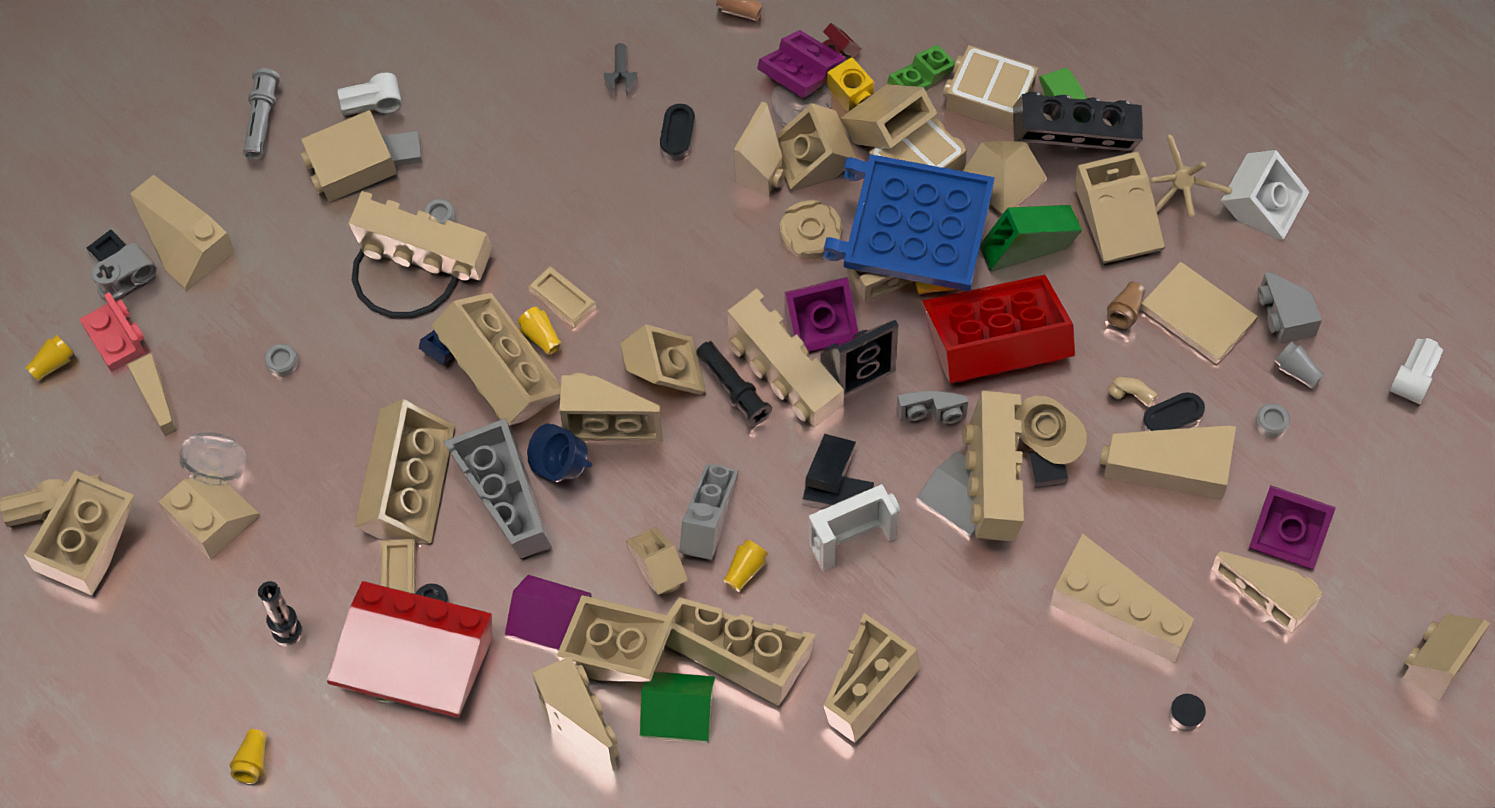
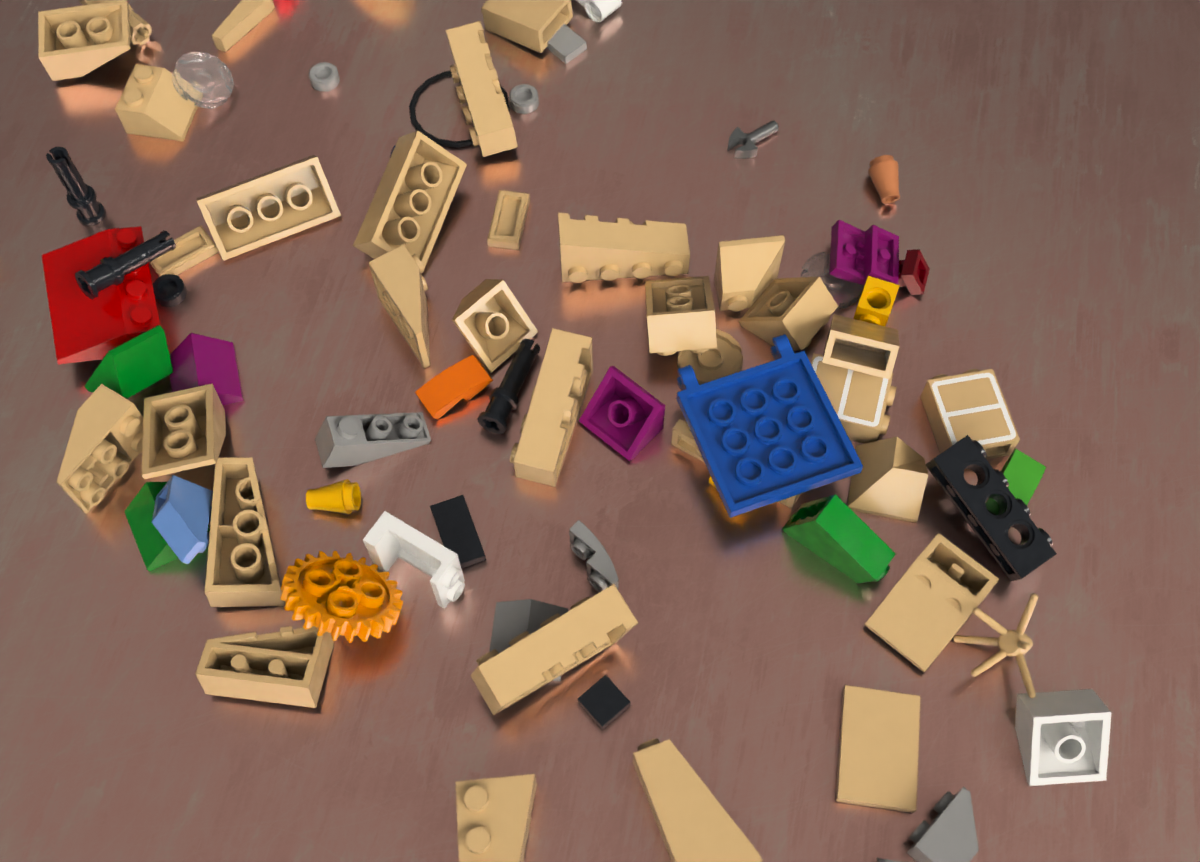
camera: 55 degrees right, 0 degrees up
light grey wedge [443,418,552,559] -> none
yellow cone [517,306,562,355] -> none
dark blue piece [527,423,593,482] -> none
tan slope [626,526,688,595] -> none
black tile [660,104,695,161] -> none
black tile [805,433,856,494] -> none
black slope [820,320,899,397] -> none
bright green slope [887,44,956,91] -> none
red slope [922,274,1075,383] -> none
tan piece [1015,395,1087,464] -> none
medium nougat cone [1107,281,1145,329] -> none
tan arm [1108,376,1159,407] -> none
black tile [1142,392,1205,431] -> none
none -> black pin [75,231,176,299]
none -> green slope [84,325,173,399]
none -> medium blue slope [152,475,213,564]
none -> light orange gear [280,551,403,643]
none -> orange slope [415,355,493,420]
none -> tan wedge [558,213,690,283]
none -> tan slope [645,276,717,356]

